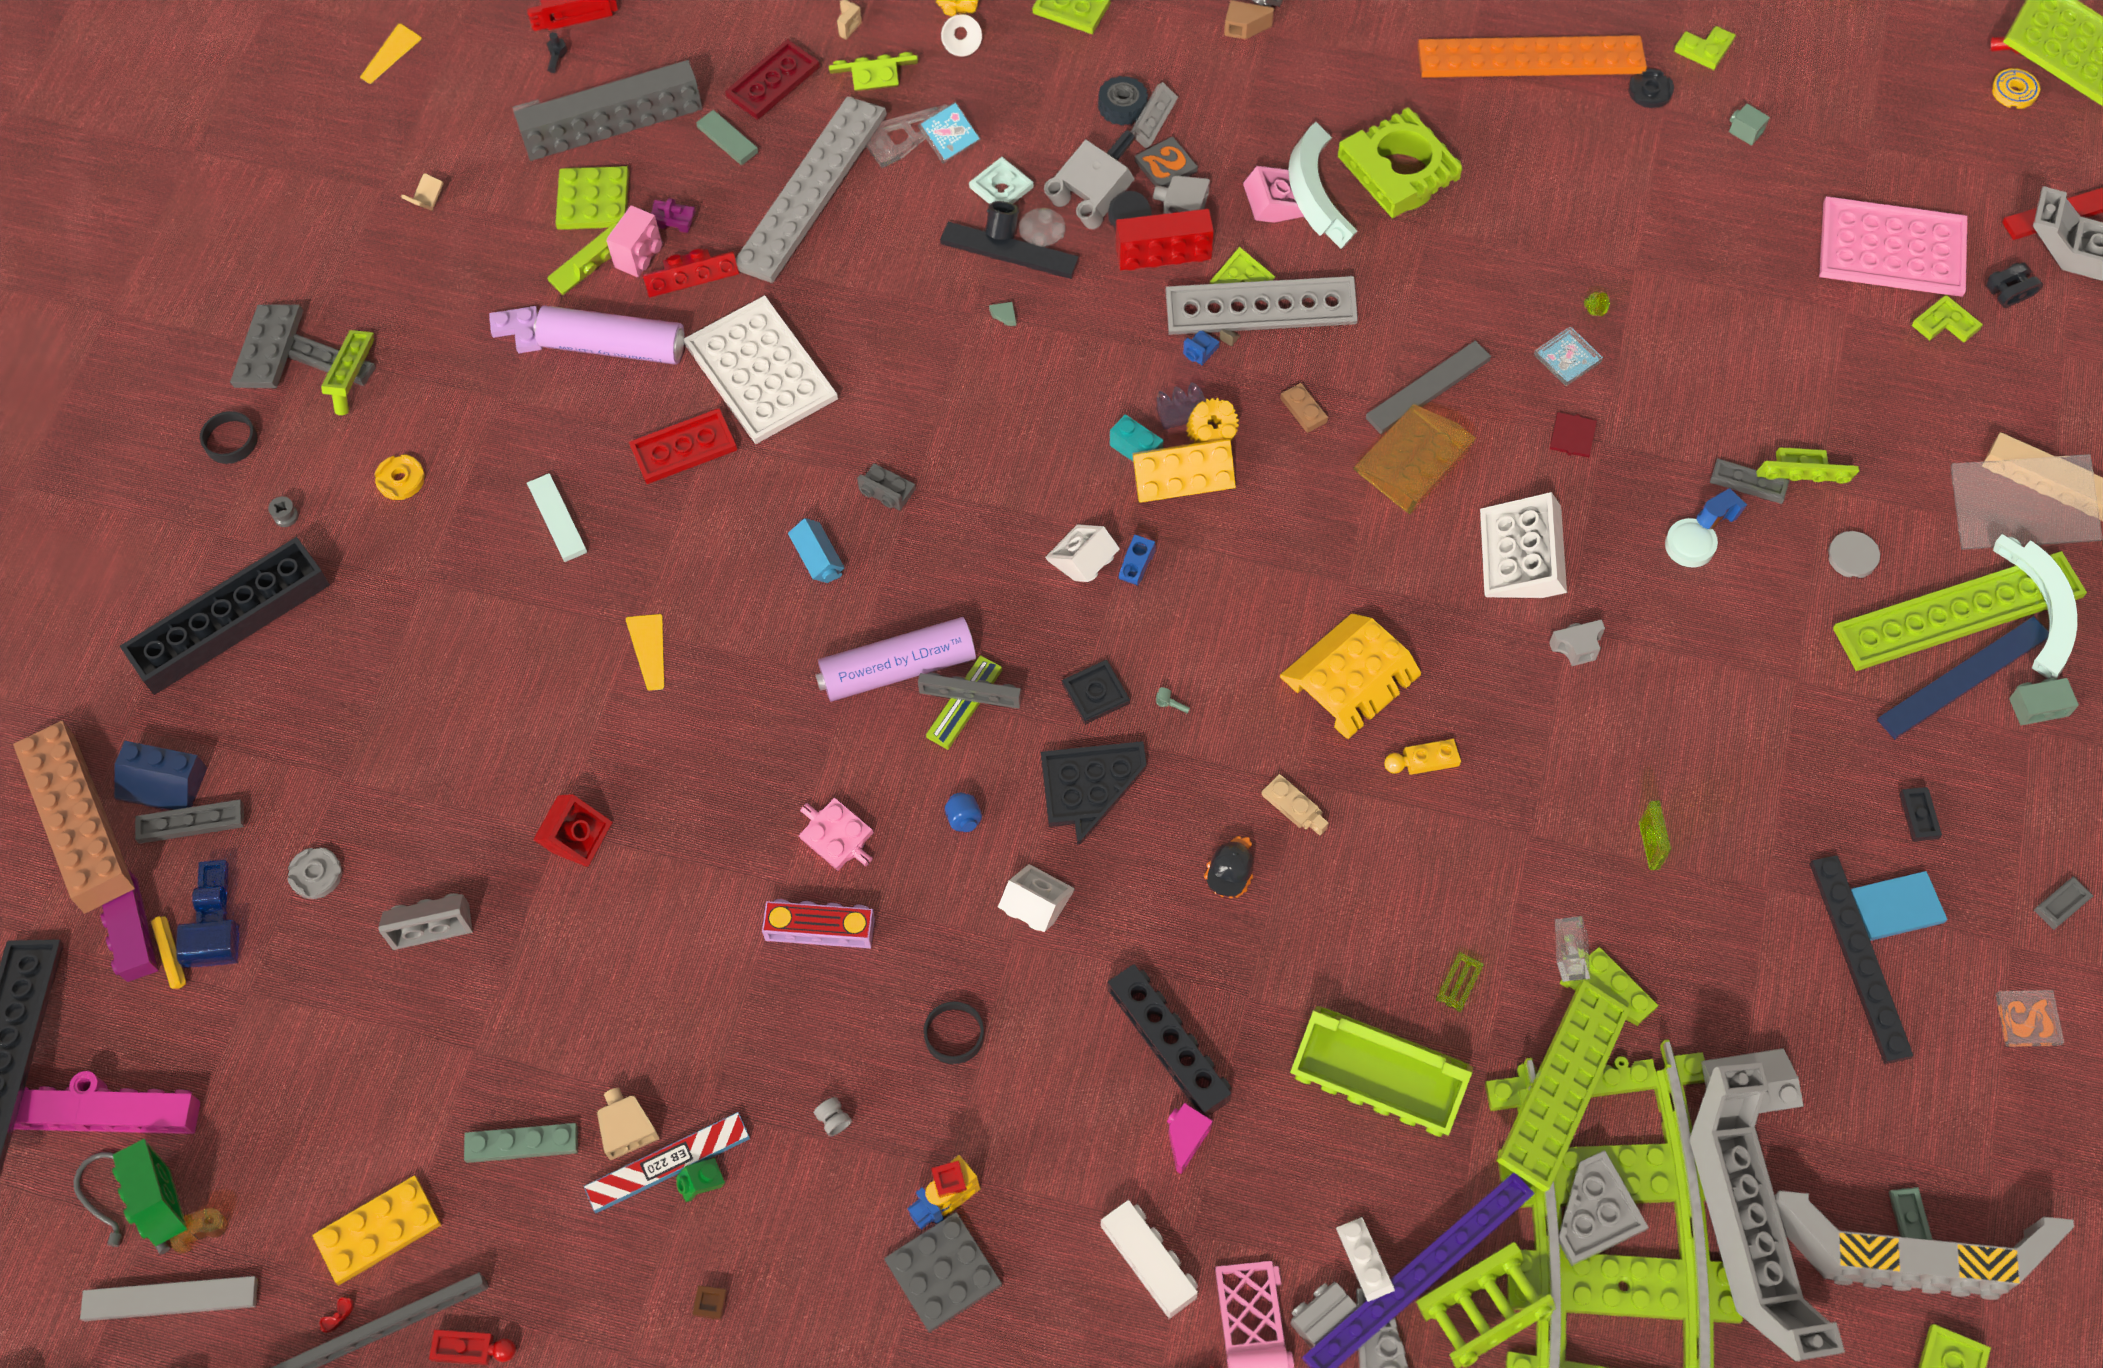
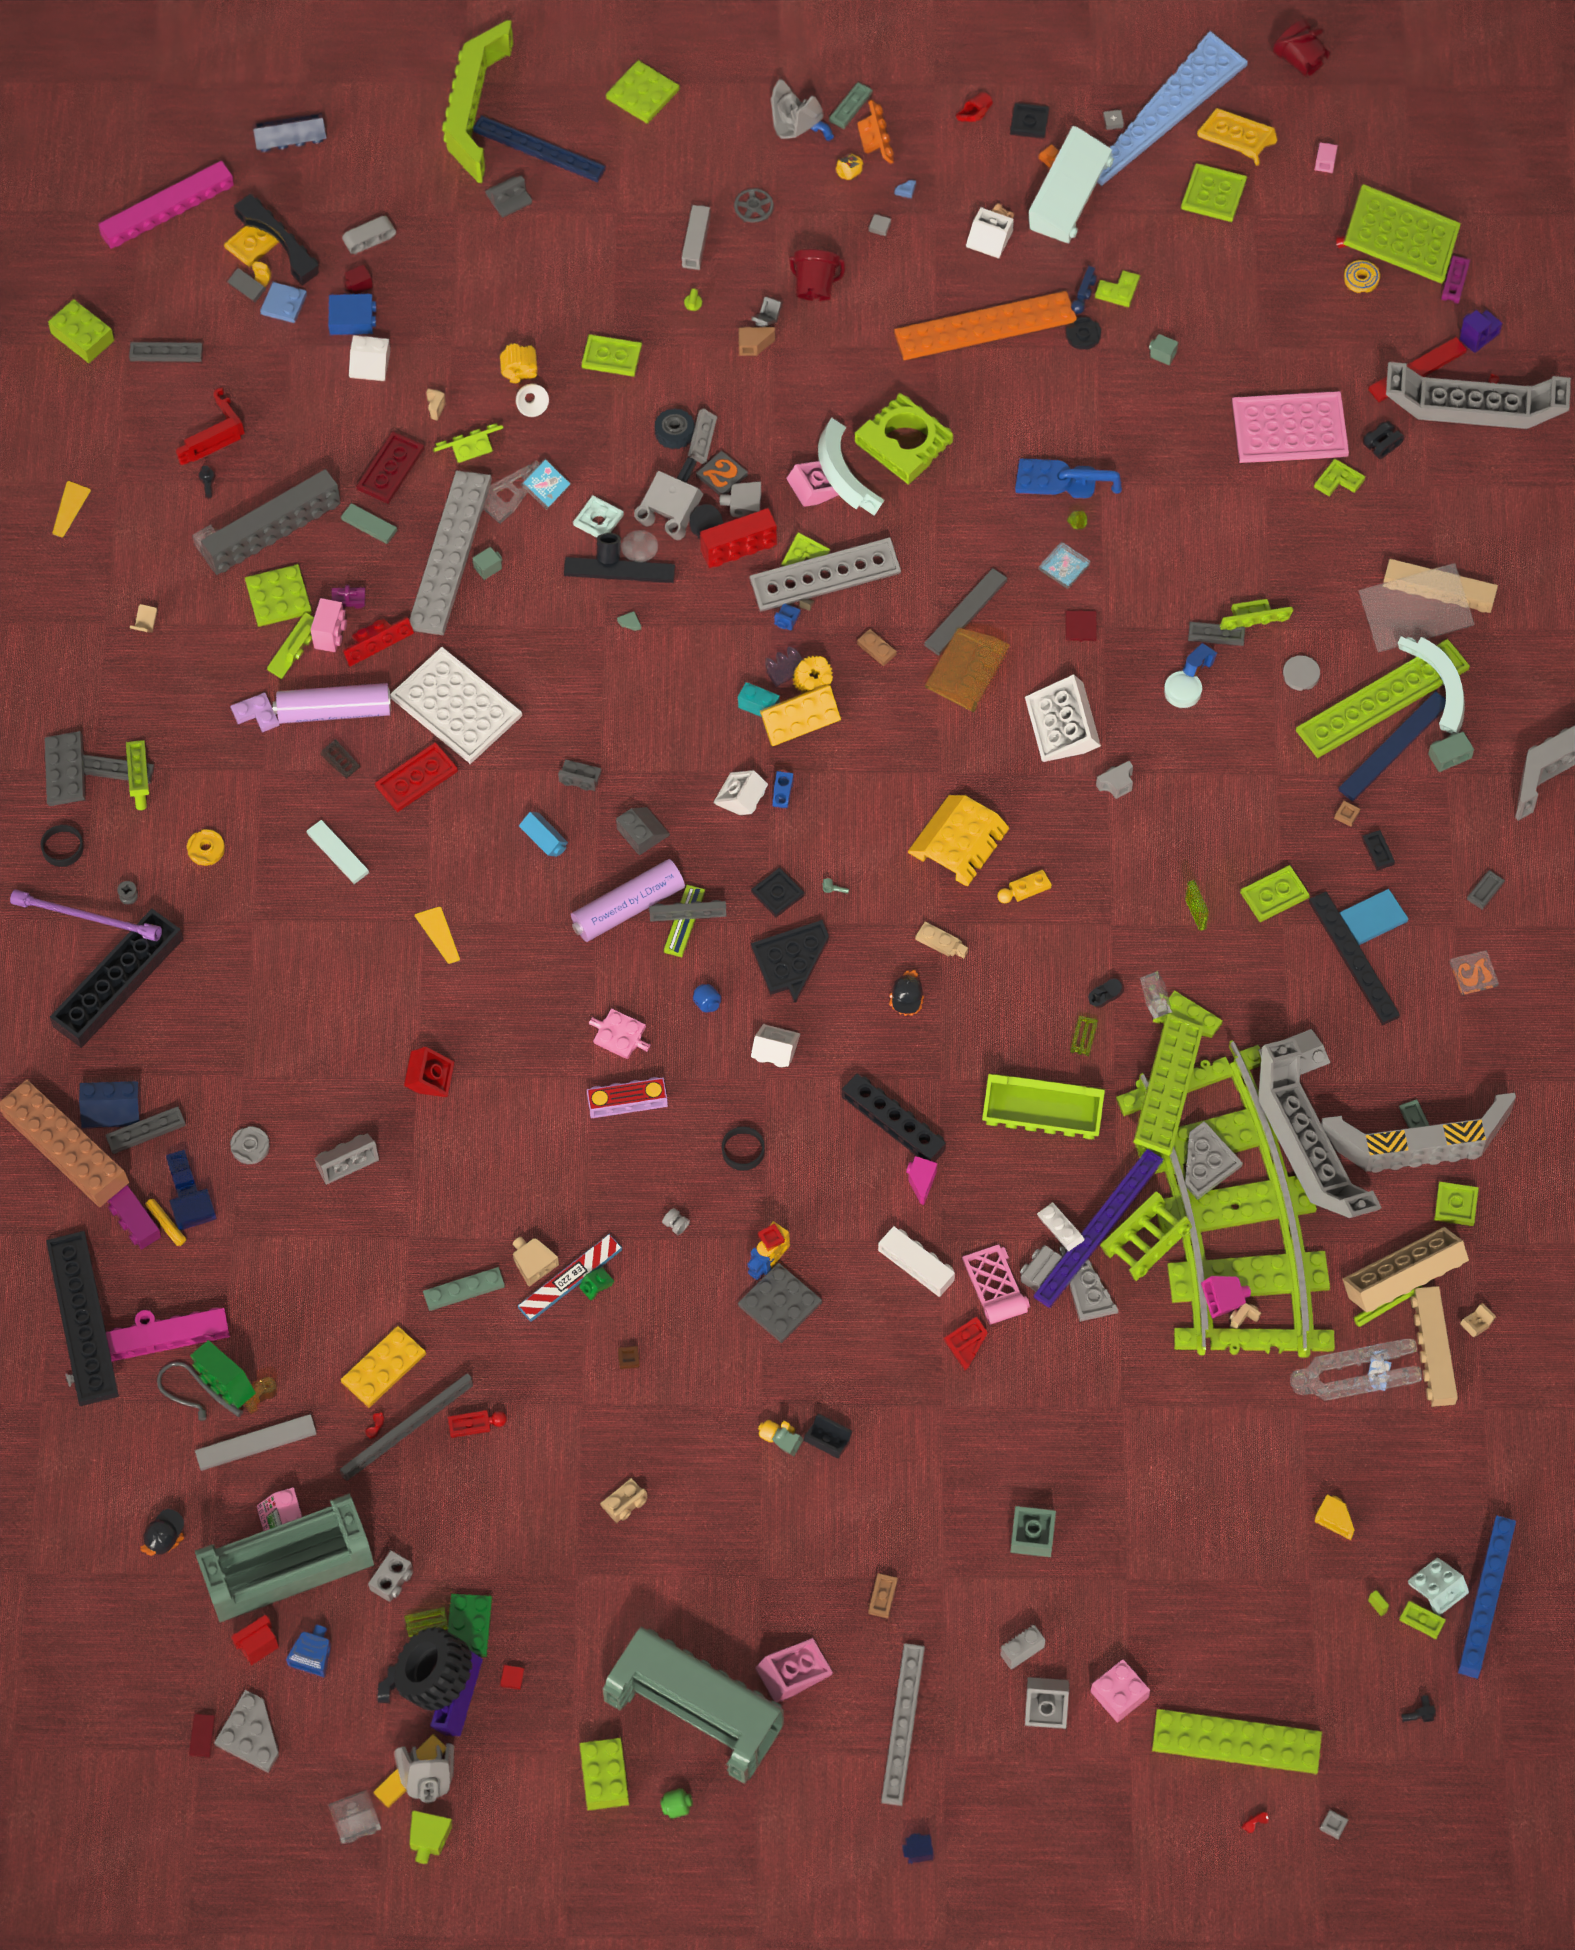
camera: 15 degrees left, 0 degrees up
none -> medium lavender hose [10,889,162,941]
none -> clear smoke slope [321,739,361,779]
none -> sand green brick [472,547,502,580]
none -> dark grey slope [616,807,670,856]
none -> blue plate [1015,458,1122,498]
none -> dark blue plate [1071,266,1097,314]
none -> black piece [1088,979,1124,1008]
none -> lime plate [1240,865,1309,922]
none -> medium nougat plate [1334,801,1360,827]

